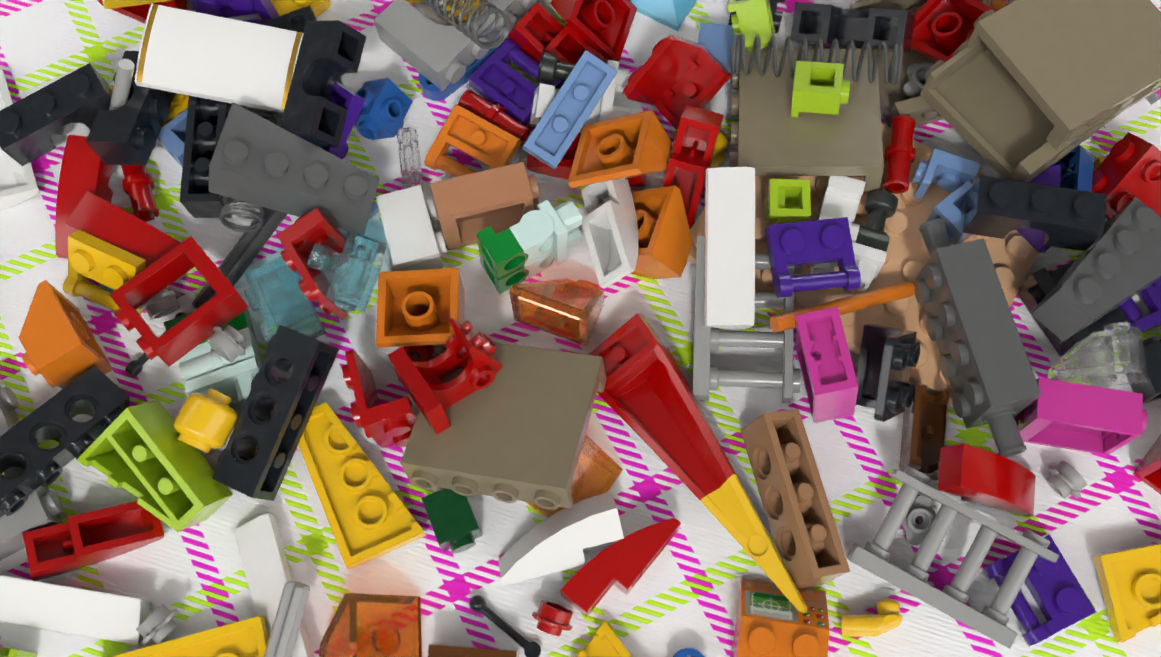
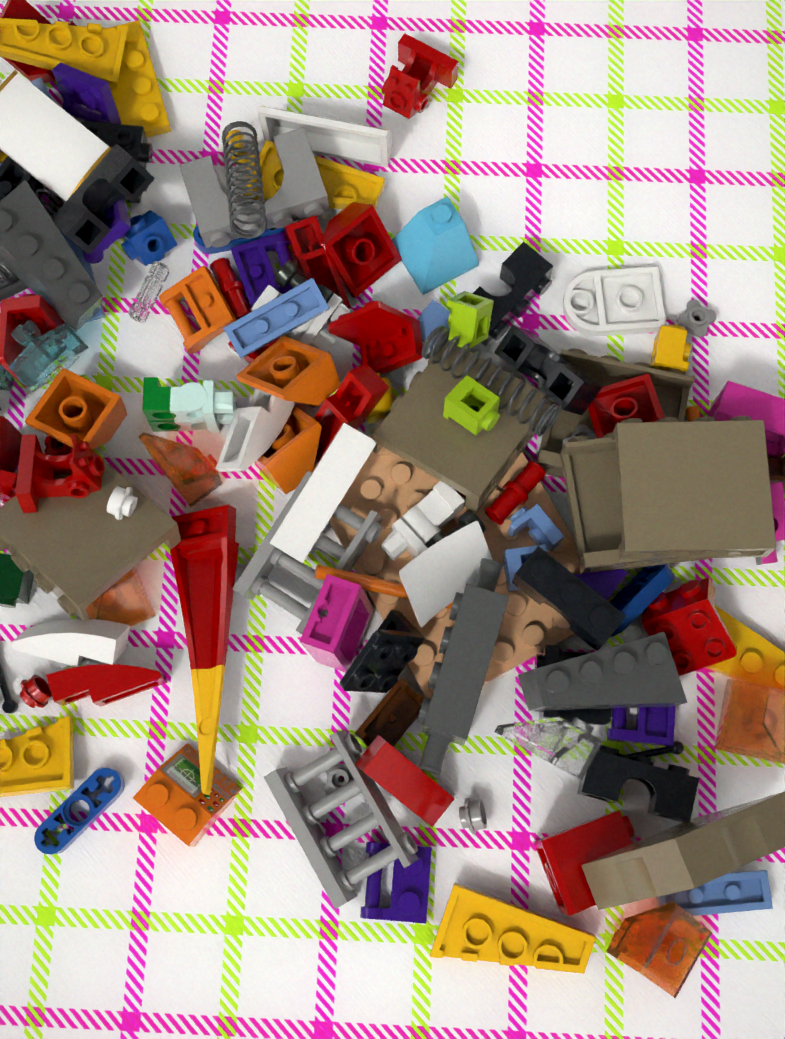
camera: 30 degrees right, 5 degrees up
white brick [376,185,447,271] -> none
nougat window [430,161,540,250] -> none
medium nougat brick [741,409,850,589] -> none
lime brick [765,179,811,225] -> none
dark purple plate [765,217,861,298] -> none
yellow arm [841,600,903,637] -> none
dark pink window [1014,378,1148,455] -> none
none -> white plate [107,486,138,520]
none -> white sticker [399,521,493,627]

